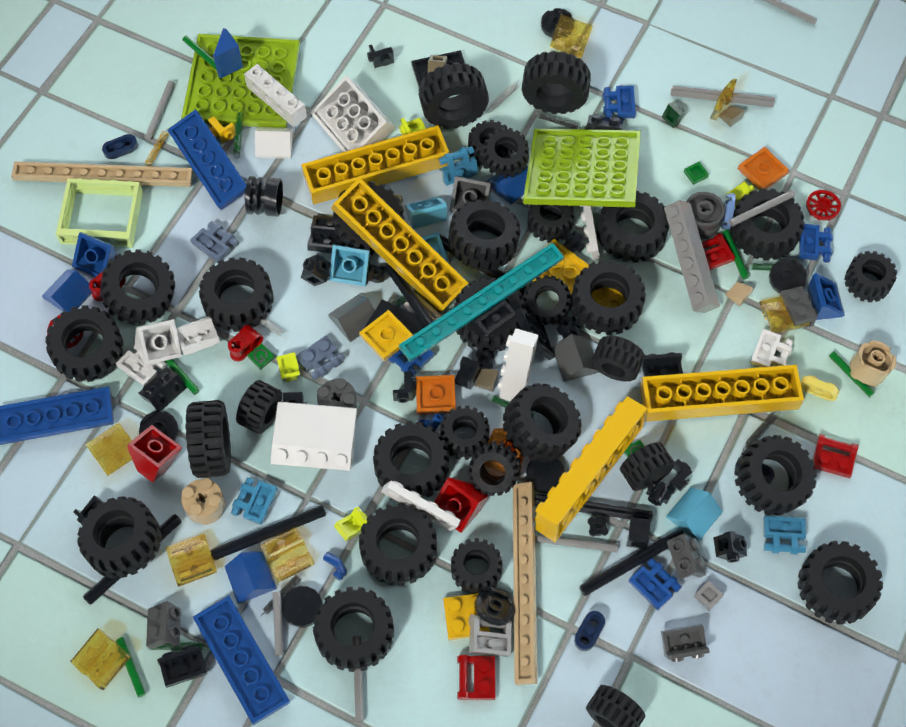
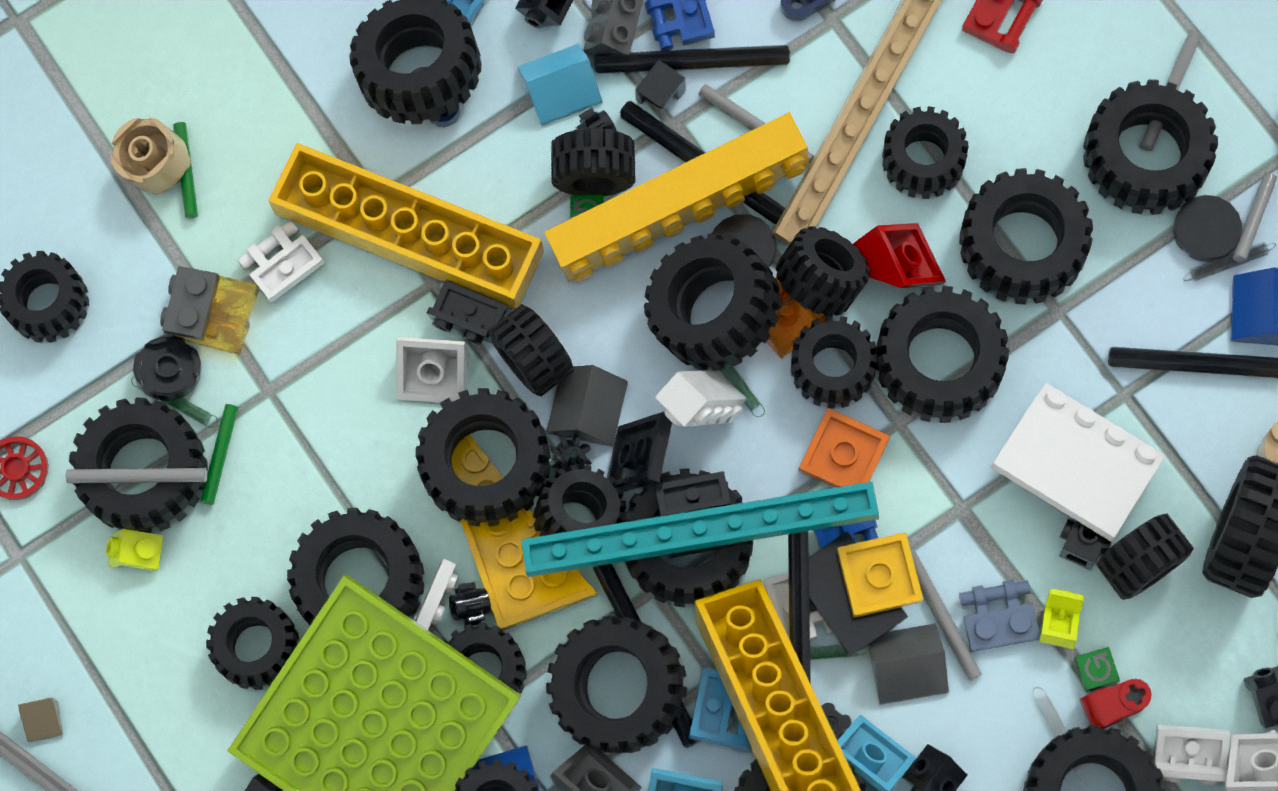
camera: 145 degrees left, 10 degrees up
green bar [164,359,200,395] -> none
dark azure plate [231,477,278,525] -> none
clear yellow slope [259,527,315,583] -> none
dark grey brick [317,378,357,408] -> none
blue arm [323,552,347,580] -> none
neon yellow bracket [334,506,367,541] -> none
white plate [381,481,460,531] -> none
black bracket [393,371,416,403] -> none
blue arm [418,414,443,432] -> none
yellow plate [443,593,490,641] -> none
black panel [455,356,480,390] -> none
light grey plate [469,614,512,657] -> none
black tile [474,588,515,626] -> none
dark tan slope [475,369,499,392] -> none
black plate [476,350,494,369] -> none
black plate [587,516,609,537] -> none
dark green tile [662,102,685,128] -> none
light grey brick [664,200,720,313] -> none
black bracket [669,459,692,494] -> none
green tile [684,161,709,185] -> none
dark grey wheel [686,192,725,239] -> none
red plate [702,233,735,270] -> none
clear yellow slope [710,78,737,120] -> none
medium blue tile [721,193,735,230] -> none
tan slope [725,282,753,306] -> none
orange plate [737,147,789,190] -> none
dark grey piece [743,411,780,449] -> none
blue plate [798,224,833,263] -> none
light yellow plate [800,375,839,401] -> none
blue slope [807,273,845,320] -> none
red plate [813,434,859,479] -> none
none -> black tyre [206,597,300,690]
none -> white slope [396,337,470,403]
none -> light grey bar [911,551,982,681]

